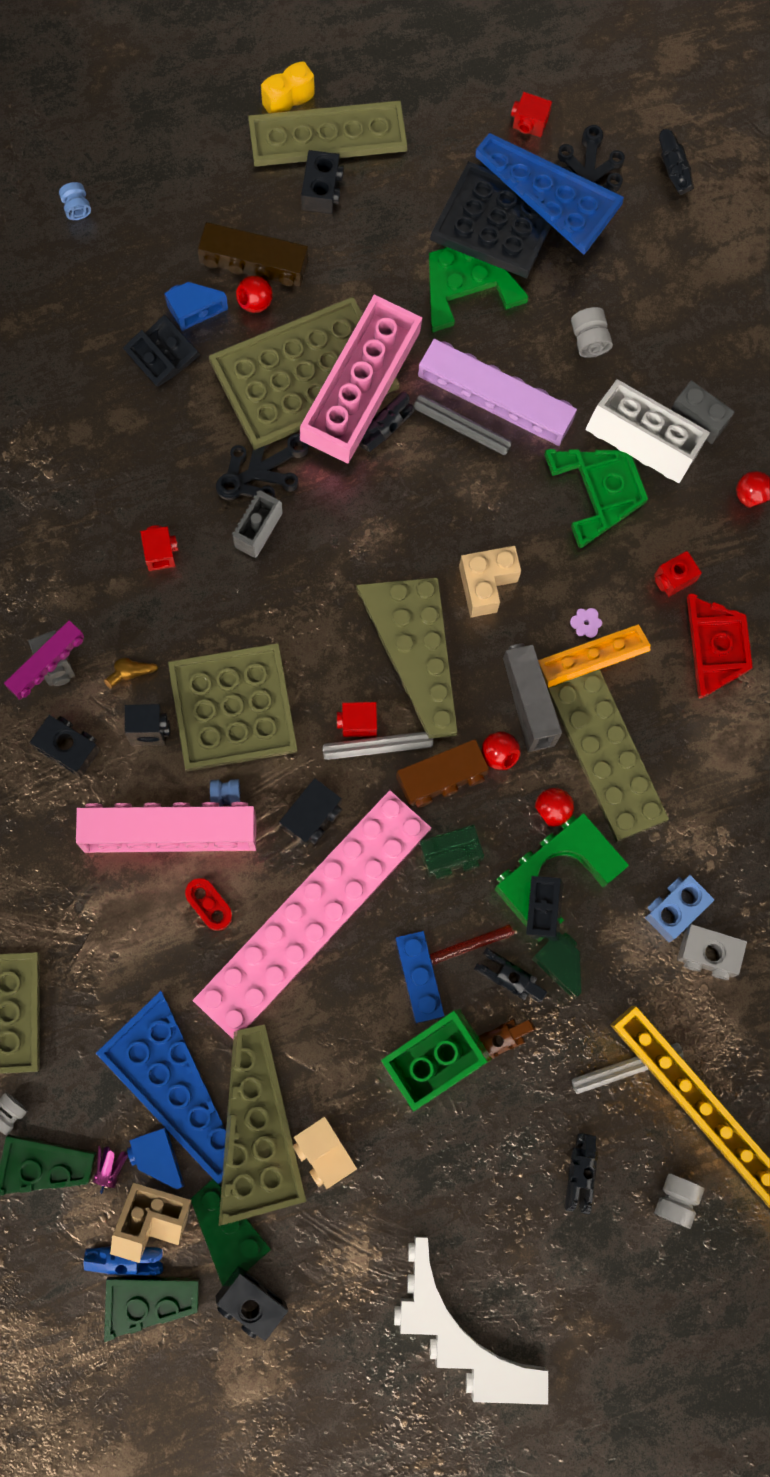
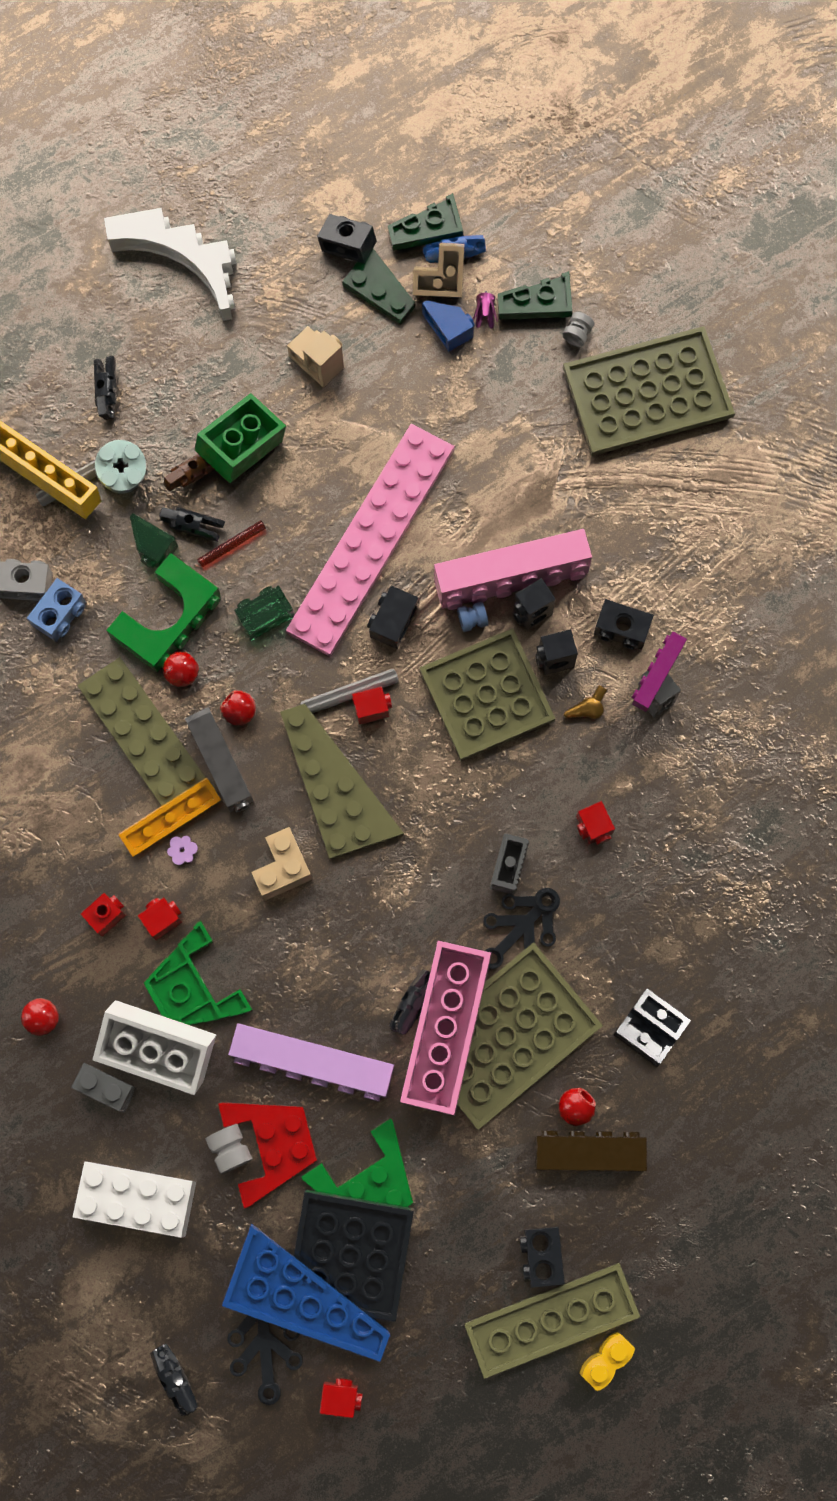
camera: 175 degrees right, 0 degrees up
medium blue wheel [59,182,91,220] -> none
blue wing [96,991,226,1184] -> none
blue slope [164,282,228,331] -> none
red plate [185,878,232,931] -> none
olive wing [219,1024,306,1226] -> none
blue plate [395,931,444,1024] -> none
reddish brown brick [396,739,489,808] -> none
dark grey axle [414,395,512,455] -> none
black hinge [526,876,563,941] -> none
light grey wheel [654,1173,705,1229] -> none
red wing [687,594,753,698] -> none
none -> white brick [73,1162,196,1238]
none -> light aqua brick [95,440,146,493]
none -> red brick [138,897,182,941]
none -> red wing [218,1103,317,1208]
none -> black brick [512,578,556,630]

